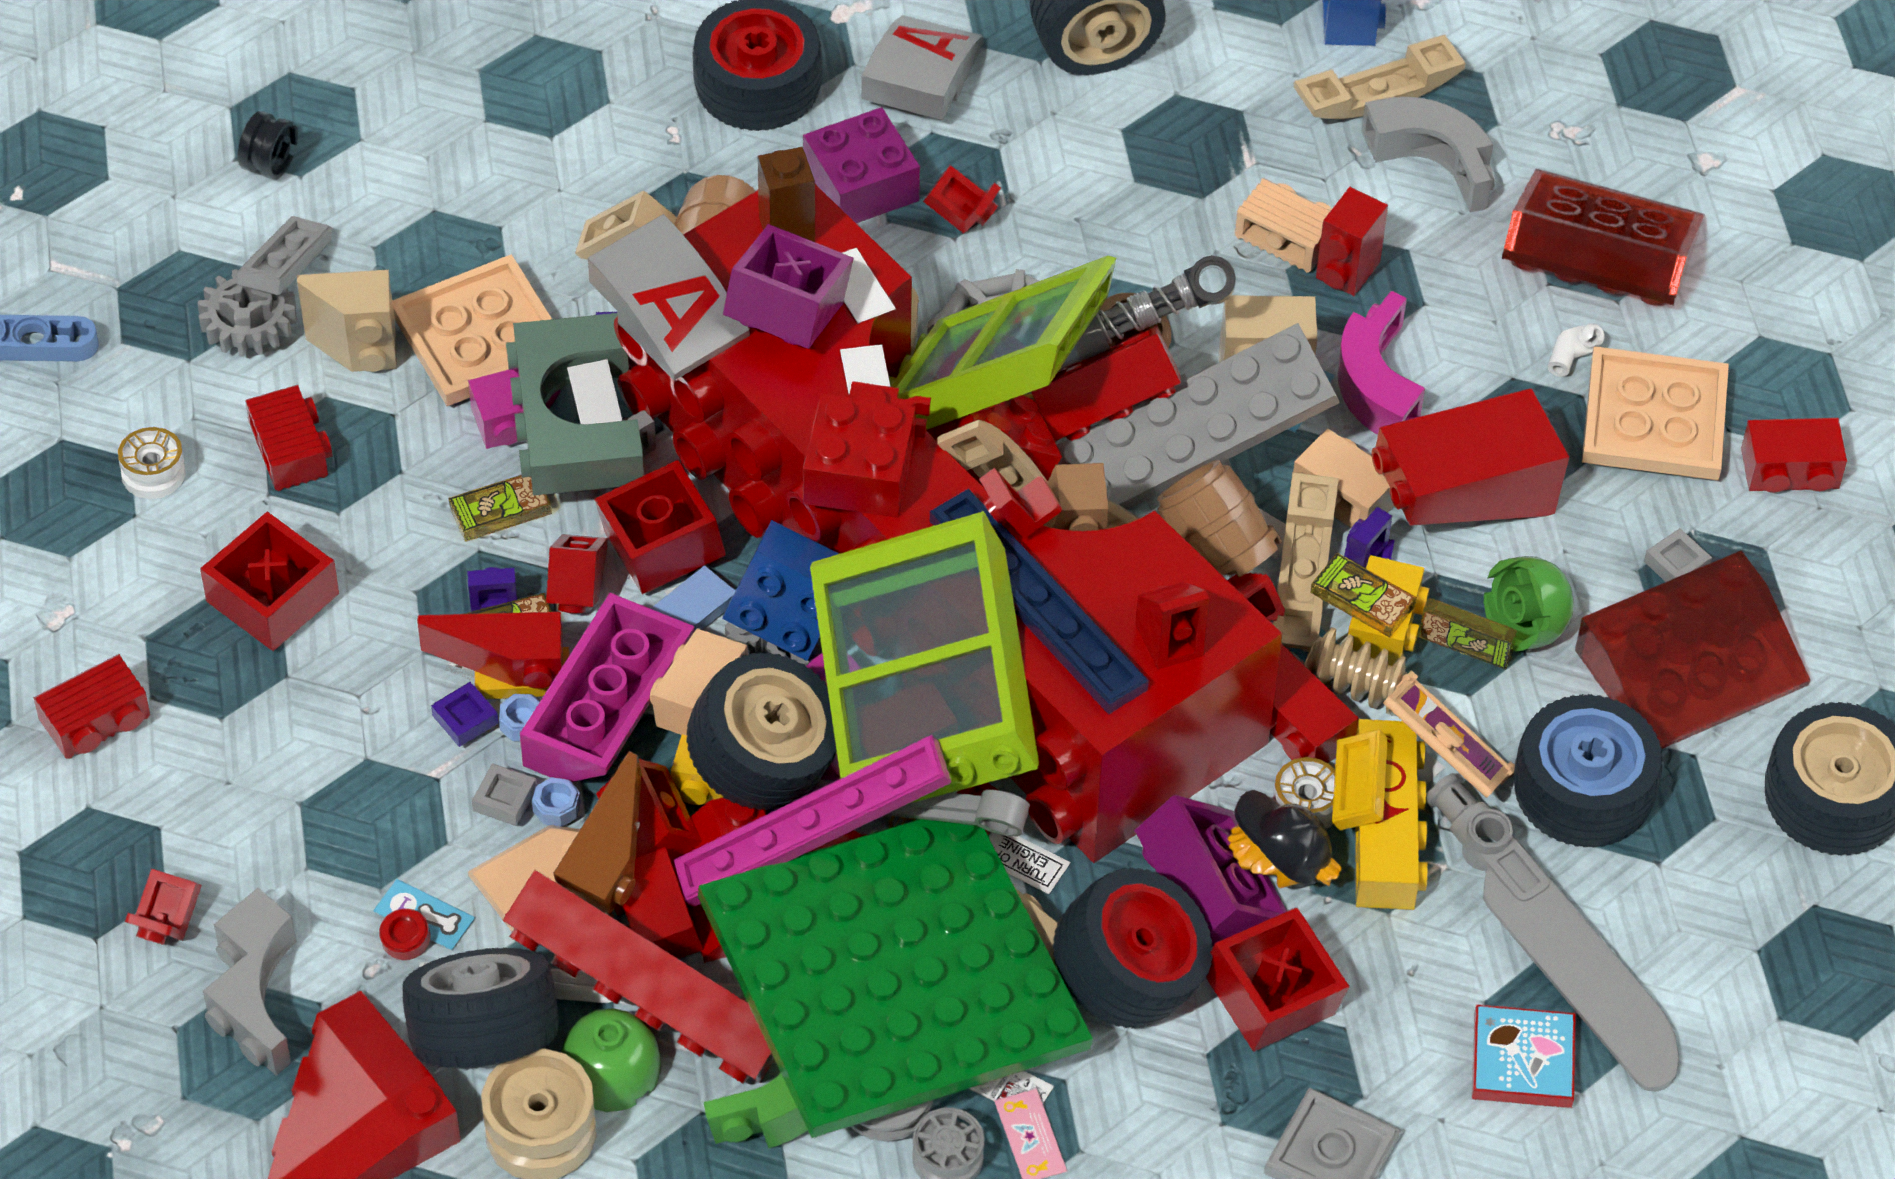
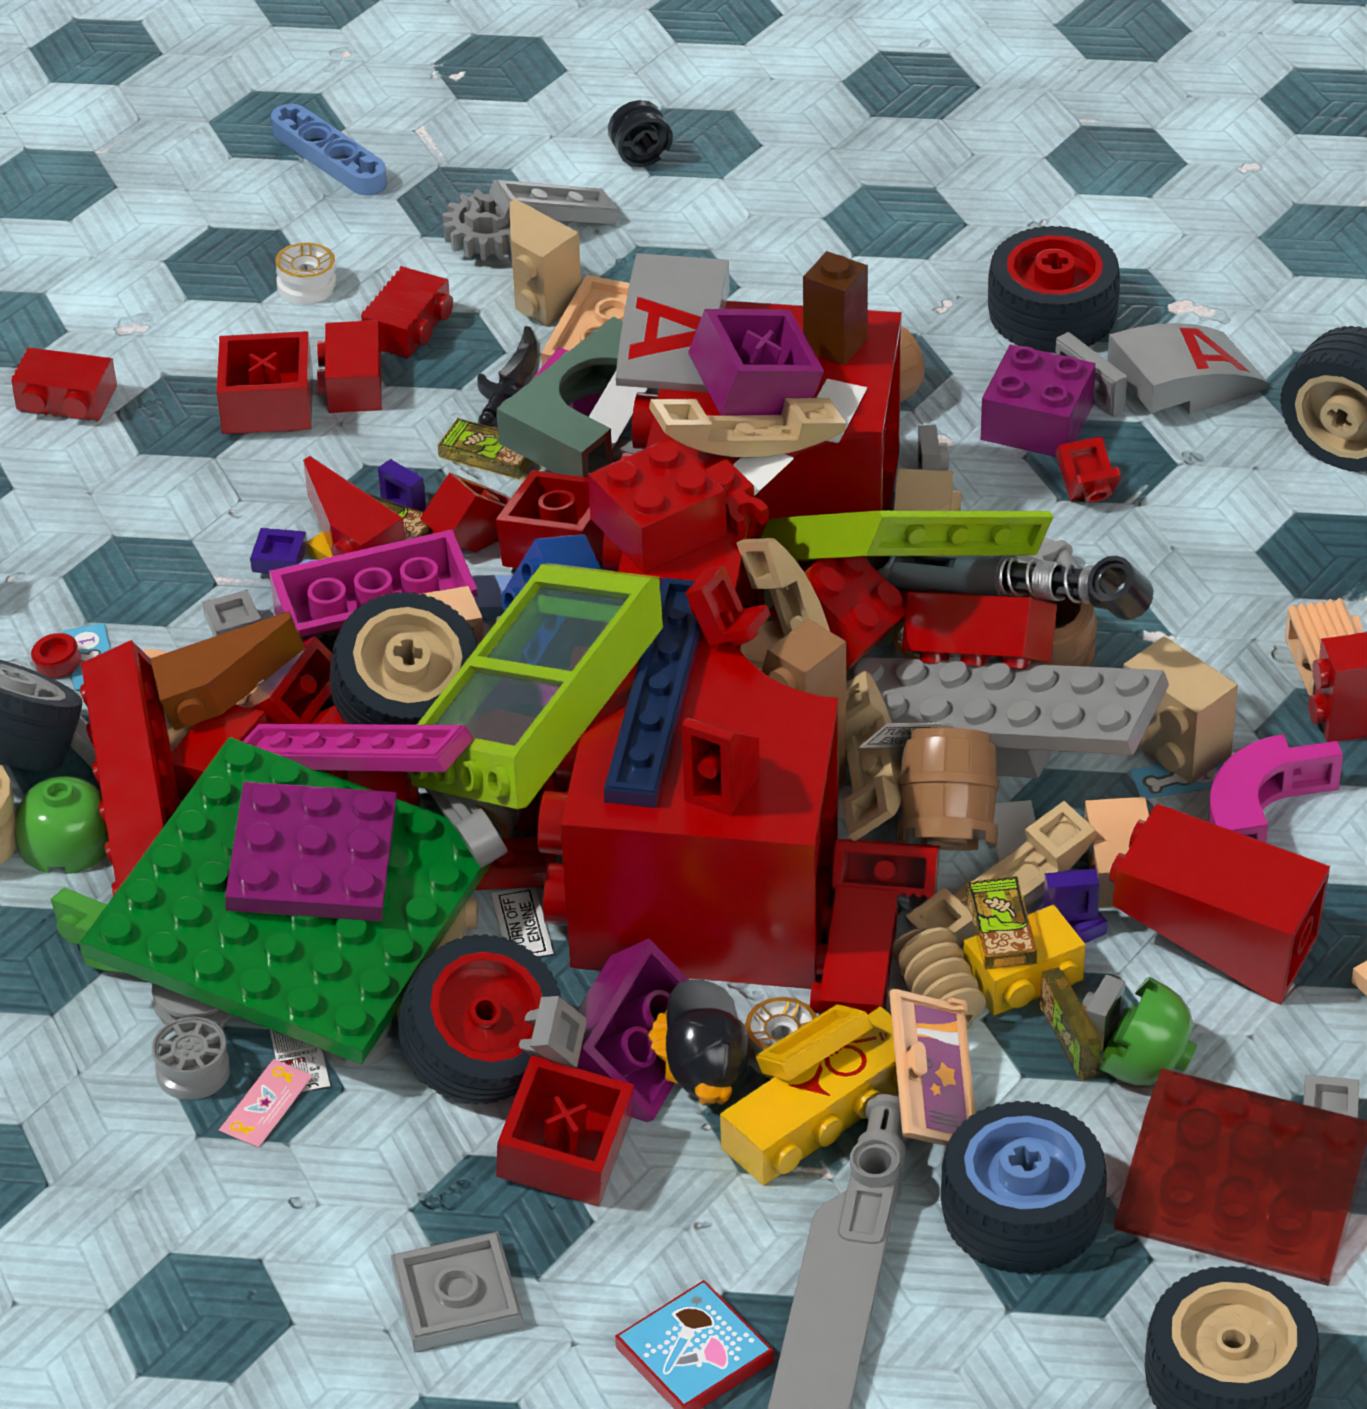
camera: 50 degrees right, 10 degrees down
none -> magenta plate [225,781,396,921]
none -> red brick [317,320,382,413]
none -> black piece [477,326,537,429]
none -> light grey tile [519,996,587,1068]
none -> tan slope [649,398,846,457]
none -> white sticker [859,723,952,748]
none -> light grey tile [1055,332,1127,417]
none -> light grey plate [1079,975,1125,1051]

